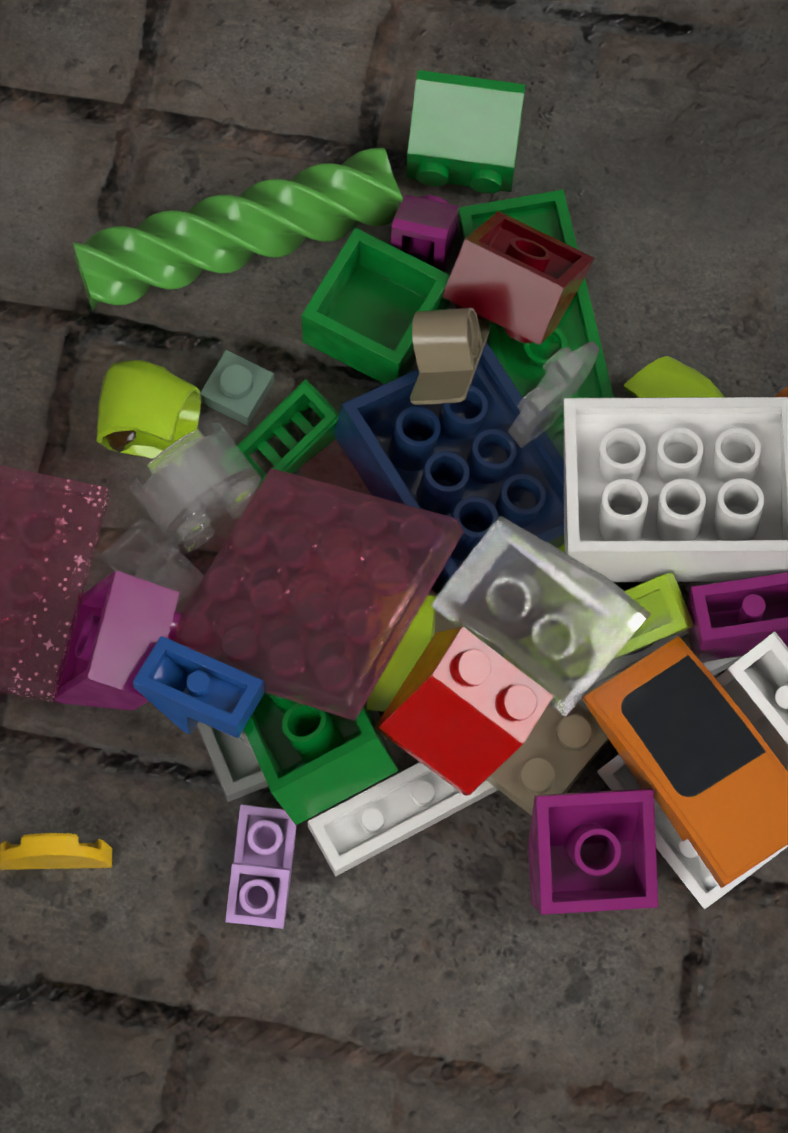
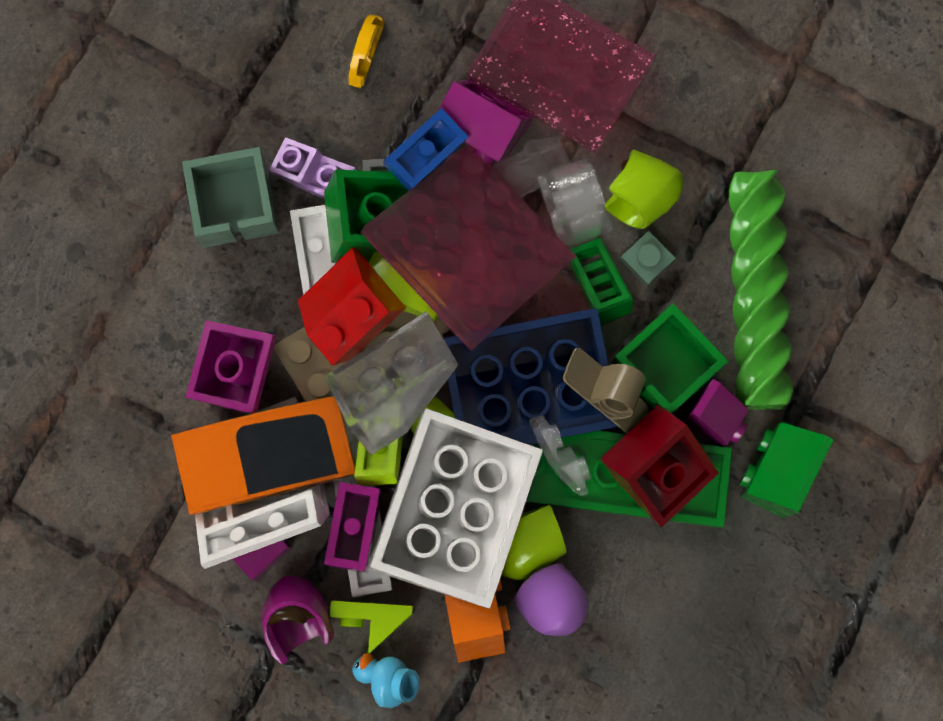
camera: 110 degrees right, 10 degrees up
none -> sand green piece [182,147,279,248]
none -> medium lavender piece [513,563,589,636]

